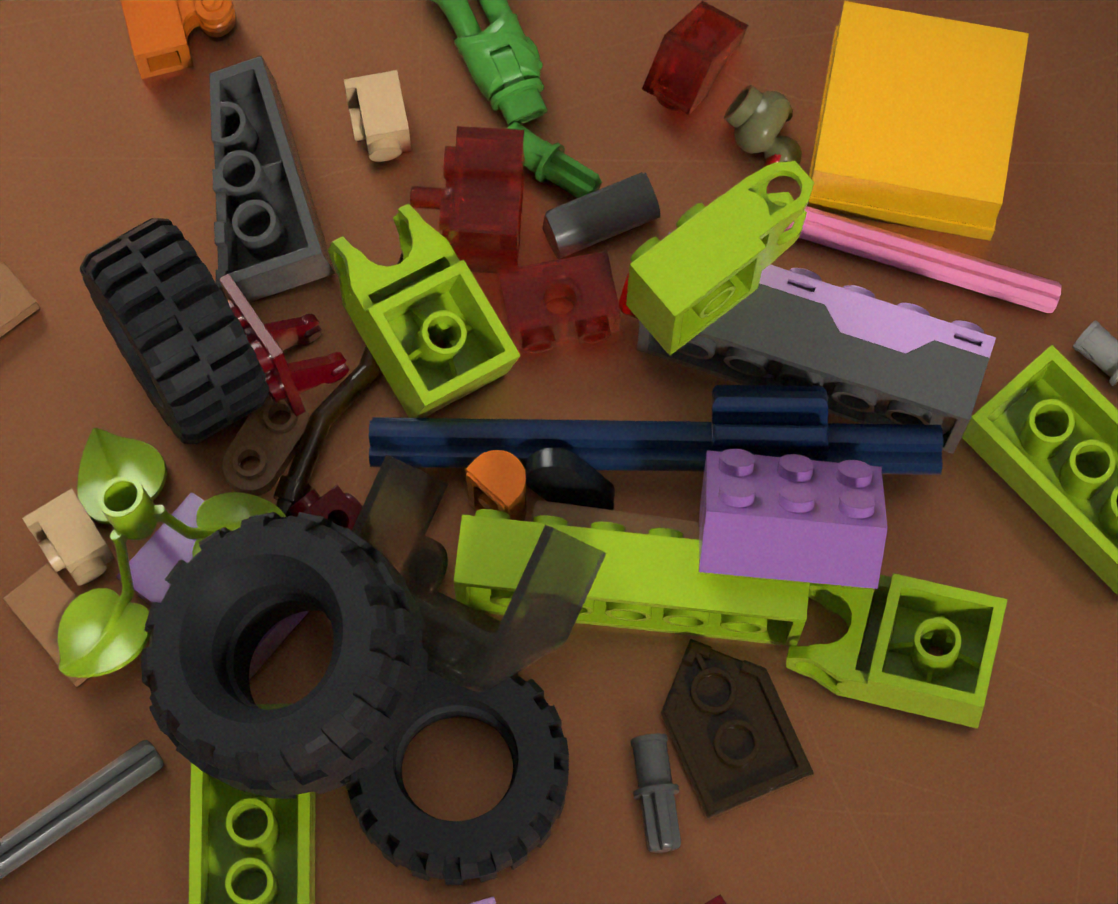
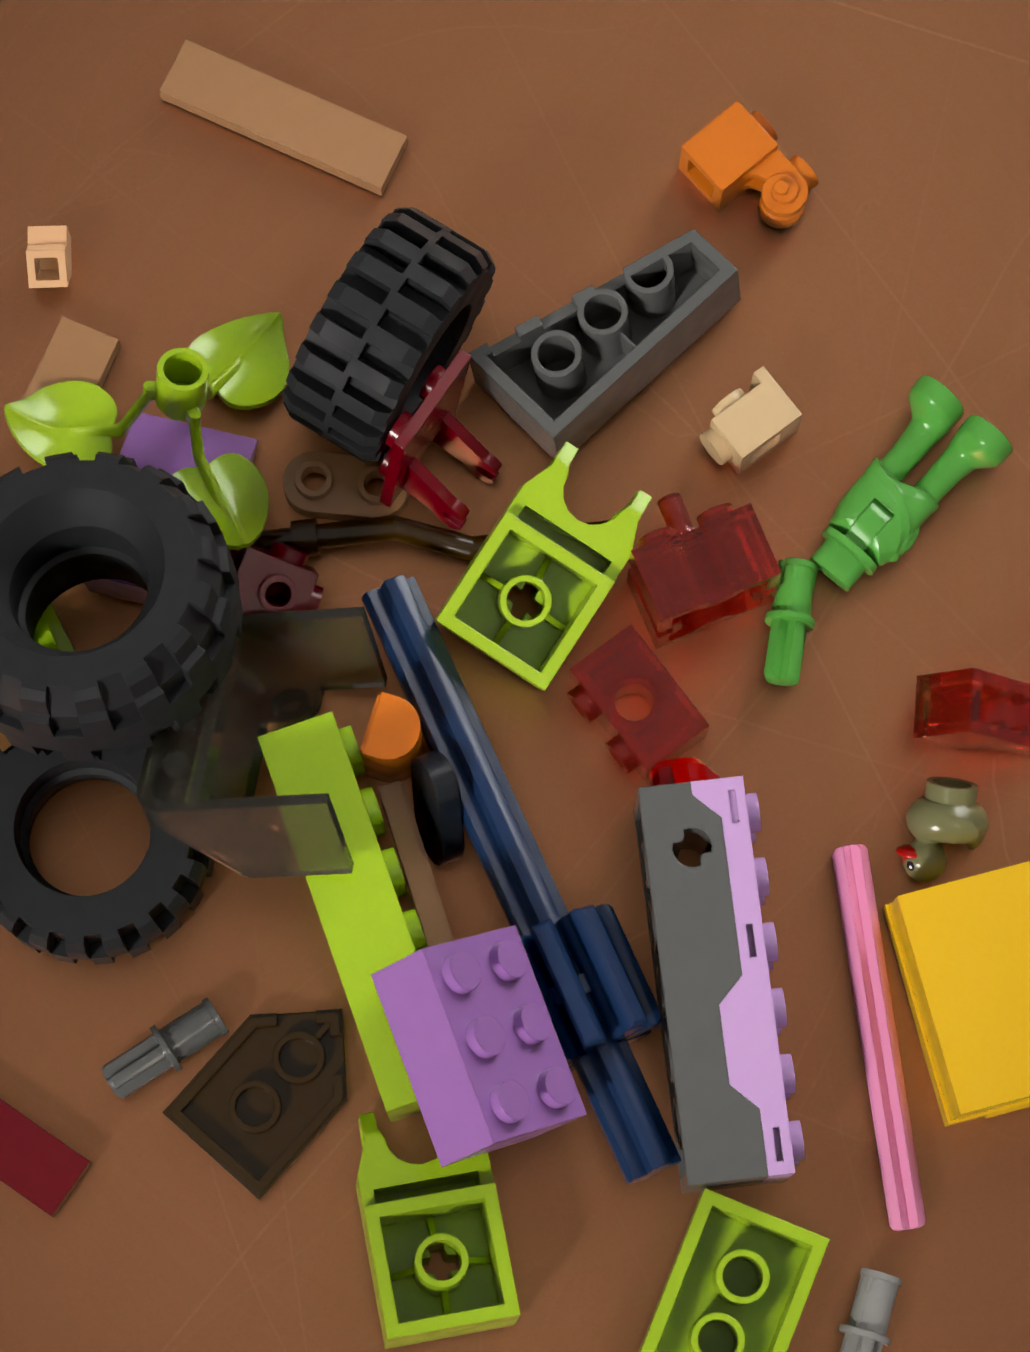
camera: 65 degrees right, 5 degrees up
tan brick [22,488,115,585] -> none
dark grey brick [542,172,660,259] -> none
lime brick [626,161,814,356] -> none

